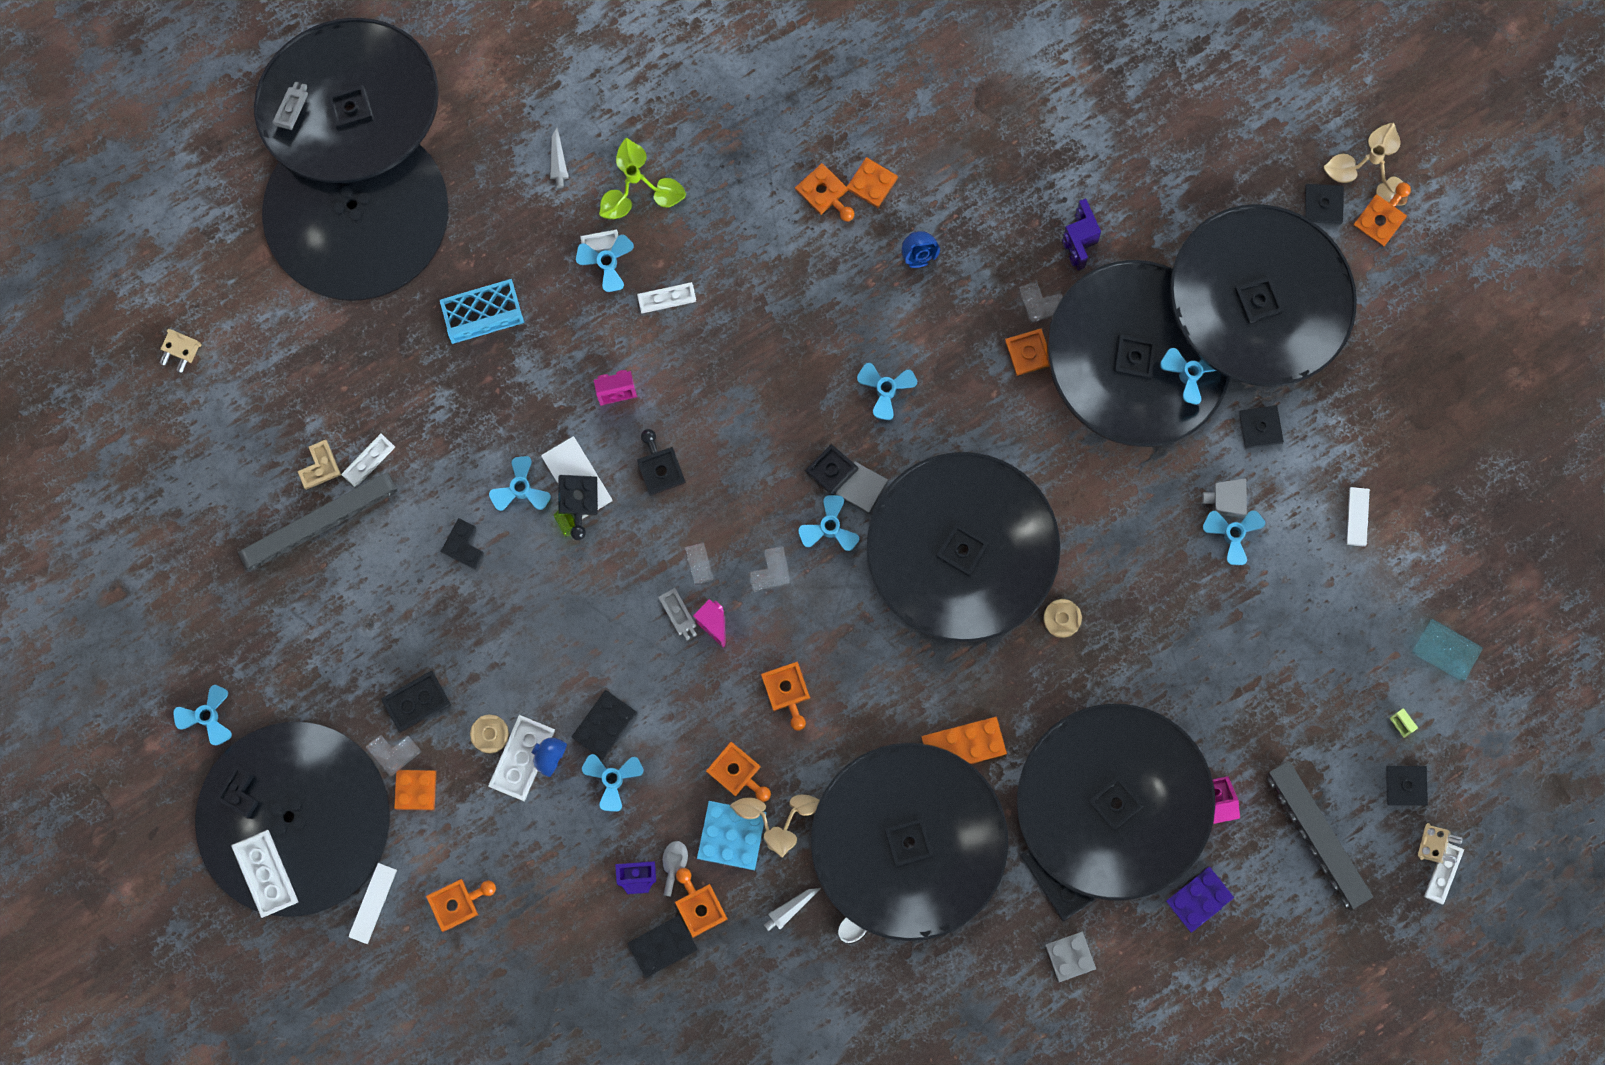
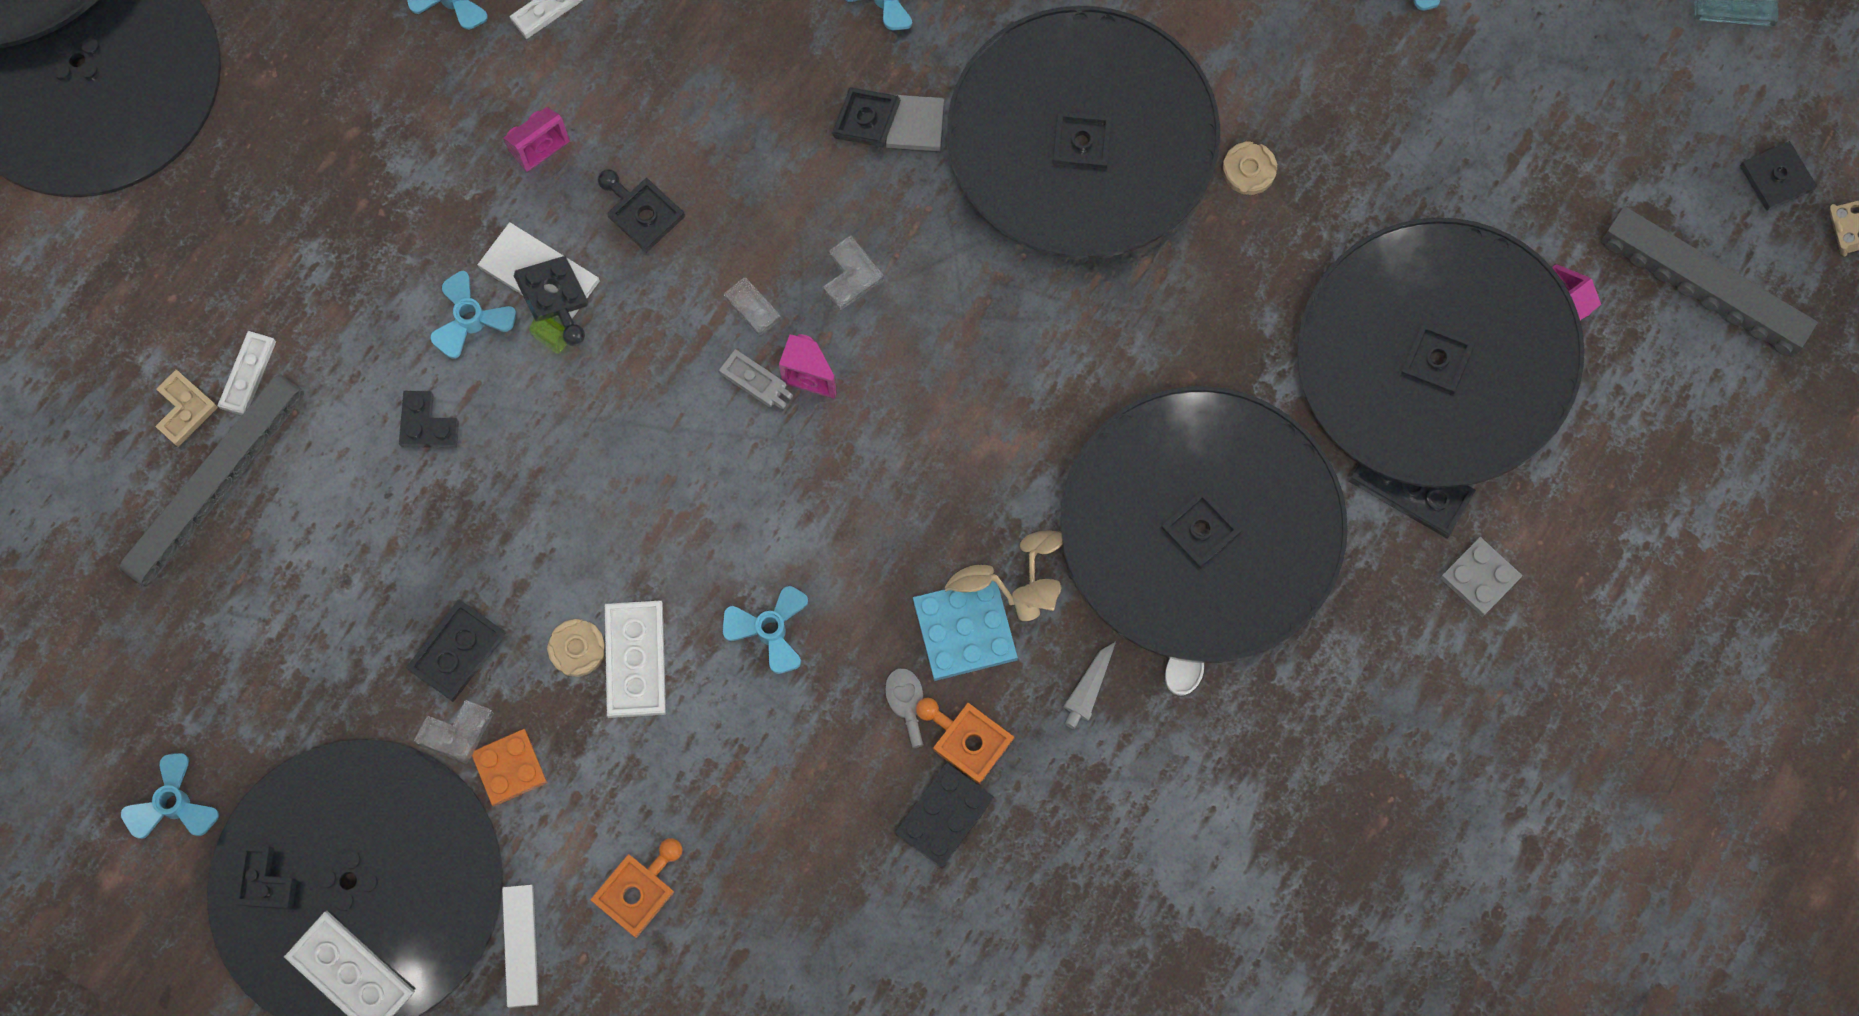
camera: 30 degrees left, 5 degrees down
medium azure fence [440,279,525,344] -> none
blue cylinder [531,738,567,777] -> none
black plate [571,690,637,760] -> none
dark purple slope [615,861,656,894] -> none
orange plate [706,742,771,802] -> none
orange plate [761,661,810,731] -> none
medium azure piece [799,495,859,551] -> none
orange plate [921,717,1007,764] -> none
dark purple bracket [1165,866,1234,933] -> none
yellowish green piece [1390,708,1418,738] -> none

